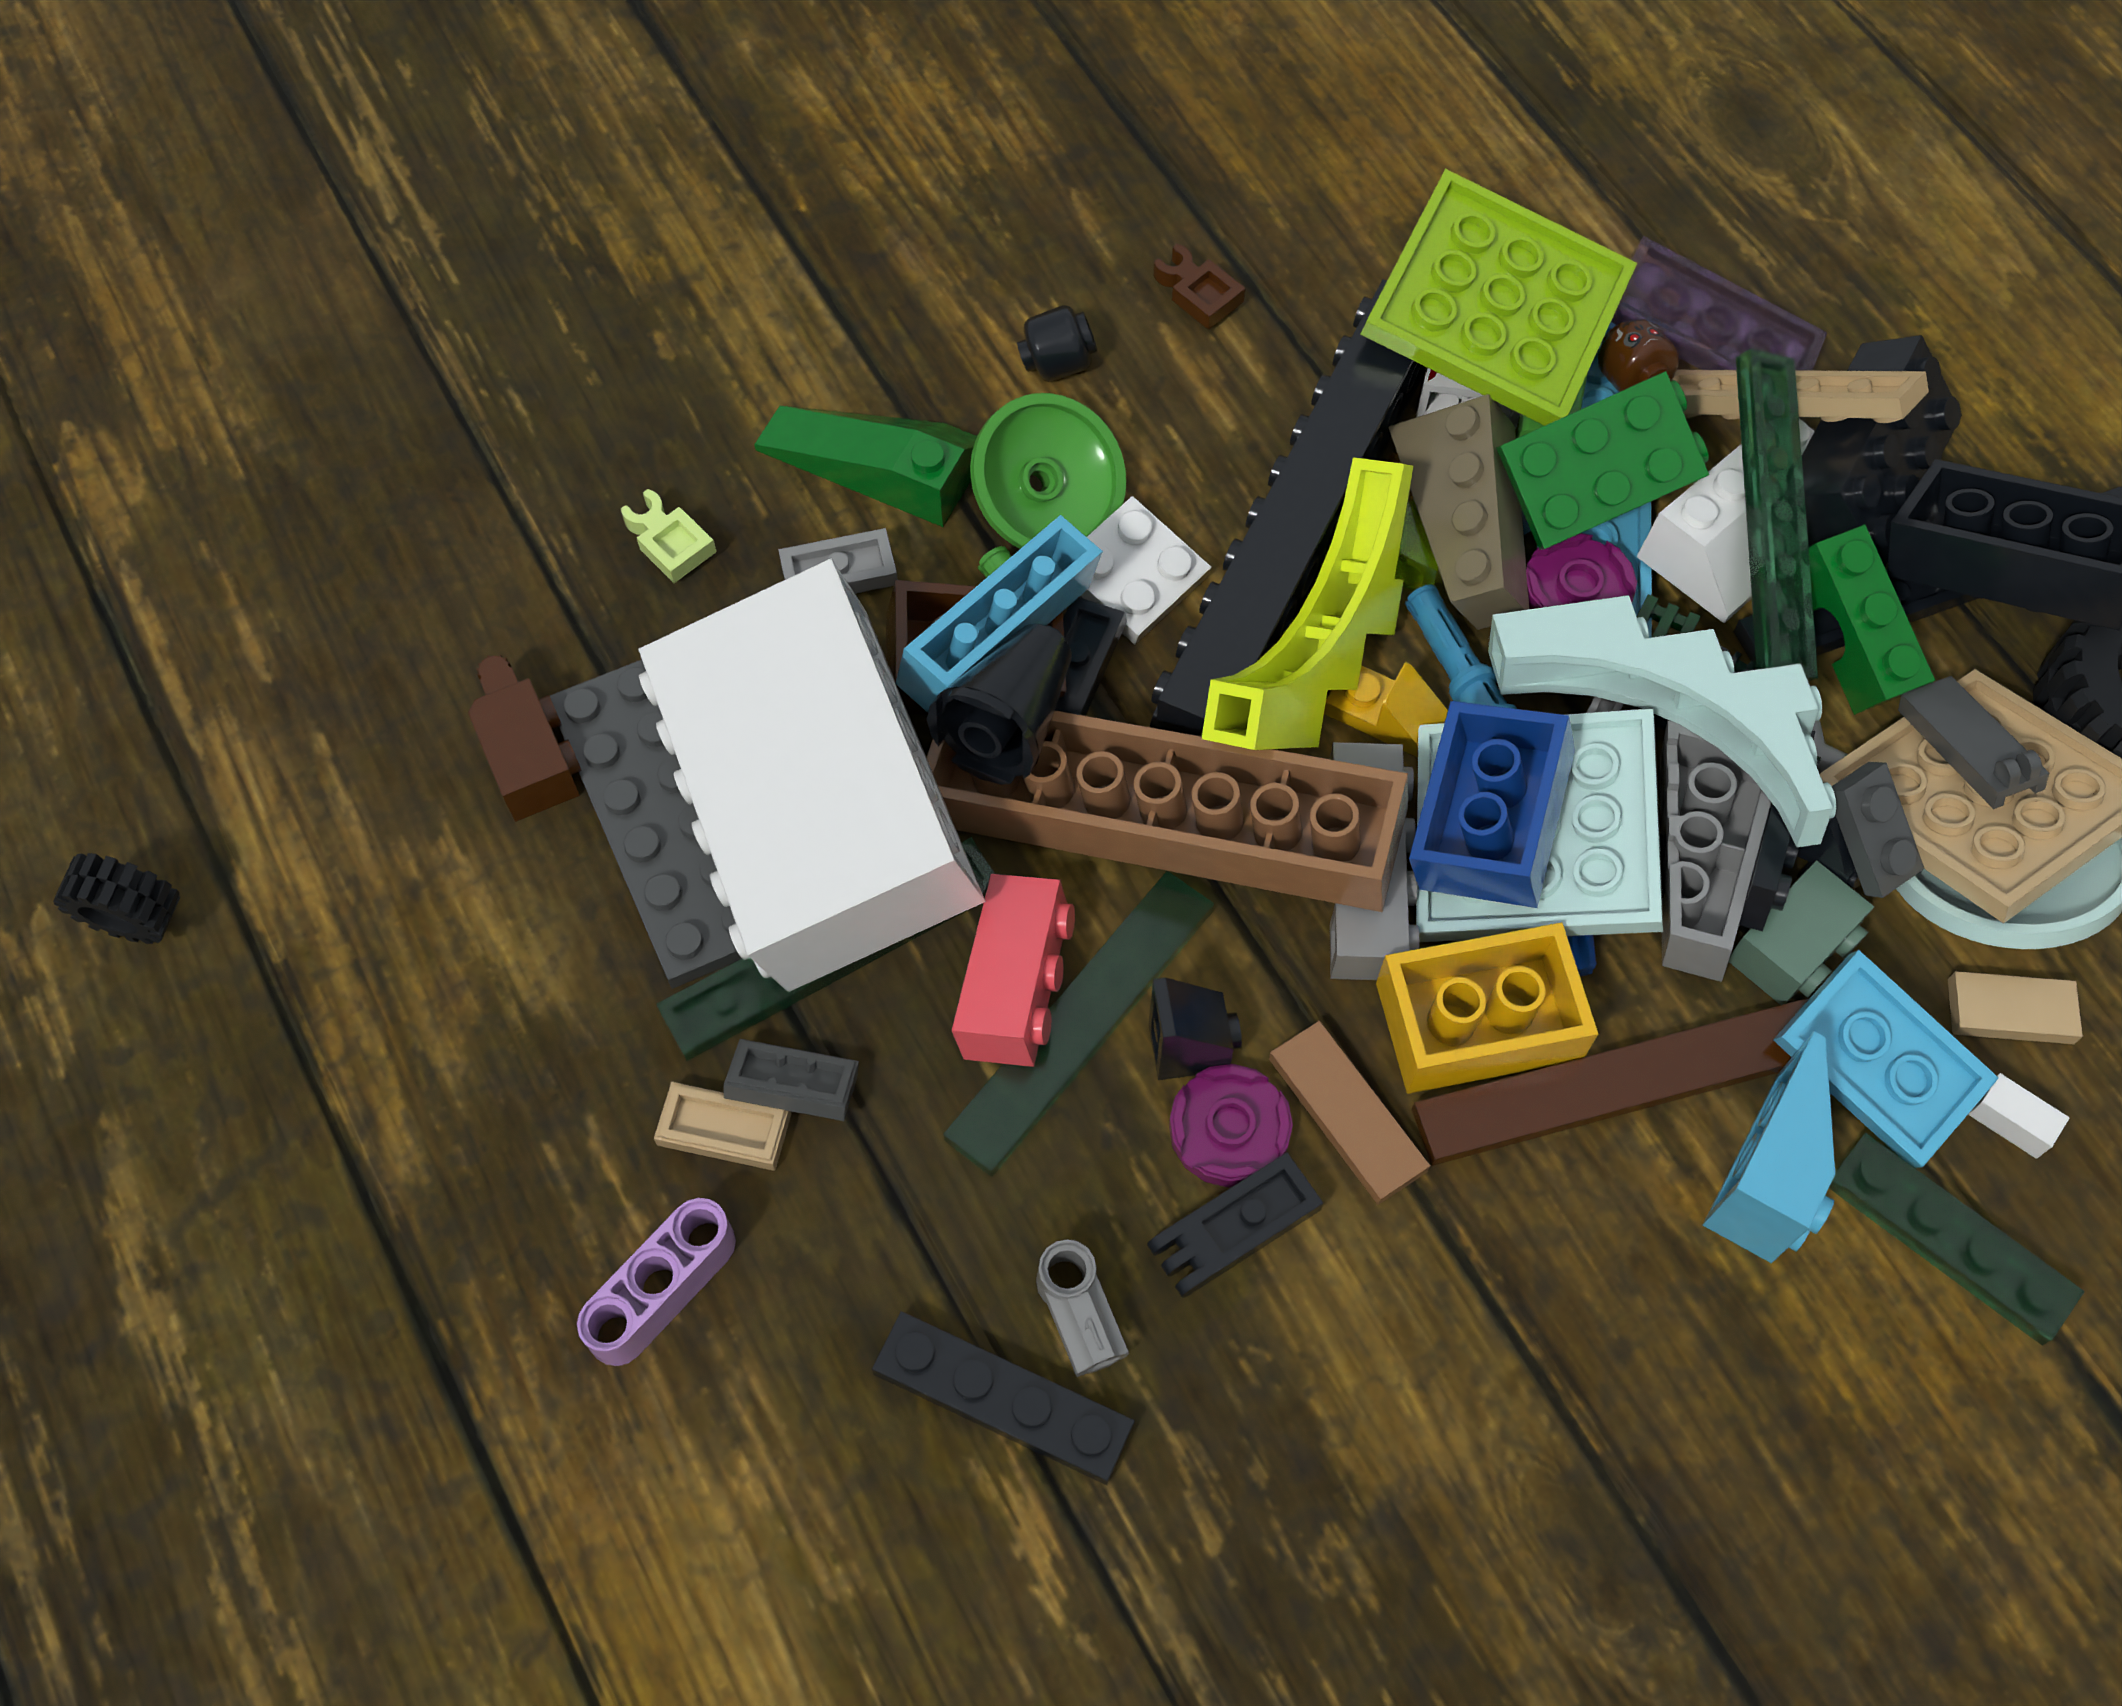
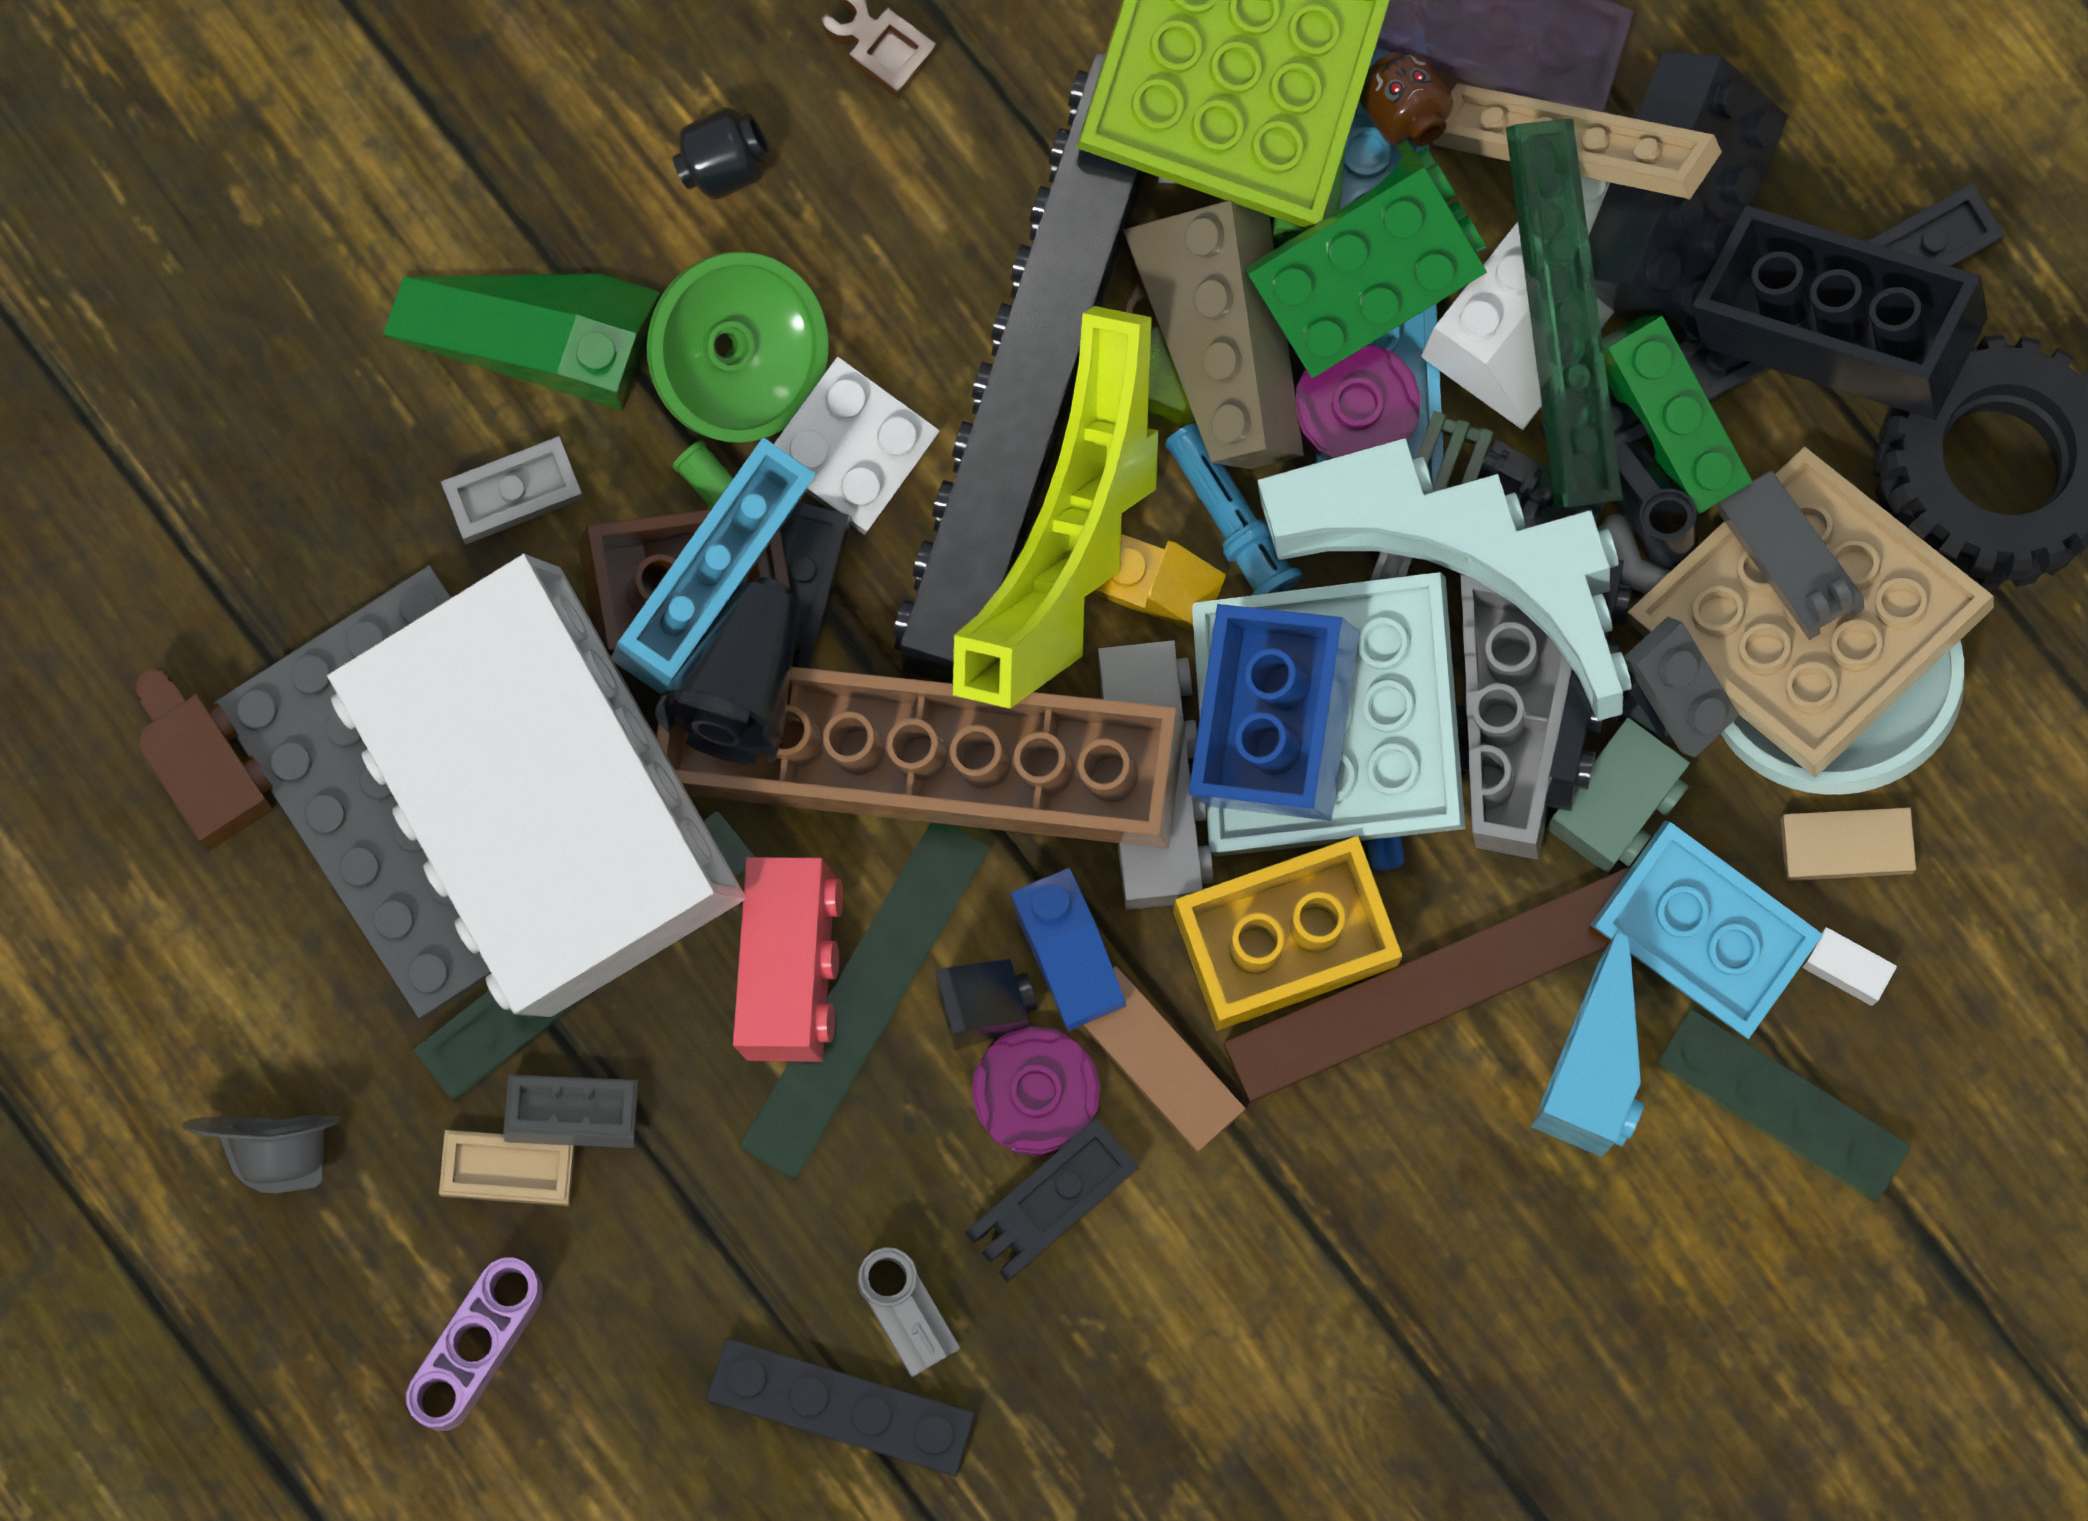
camera: 10 degrees left, 15 degrees up
yellowish green plate [621,489,716,583] -> none
none -> dark grey piece [183,1114,340,1193]
none -> blue slope [1010,868,1127,1031]
none -> black piece [1593,440,1698,567]

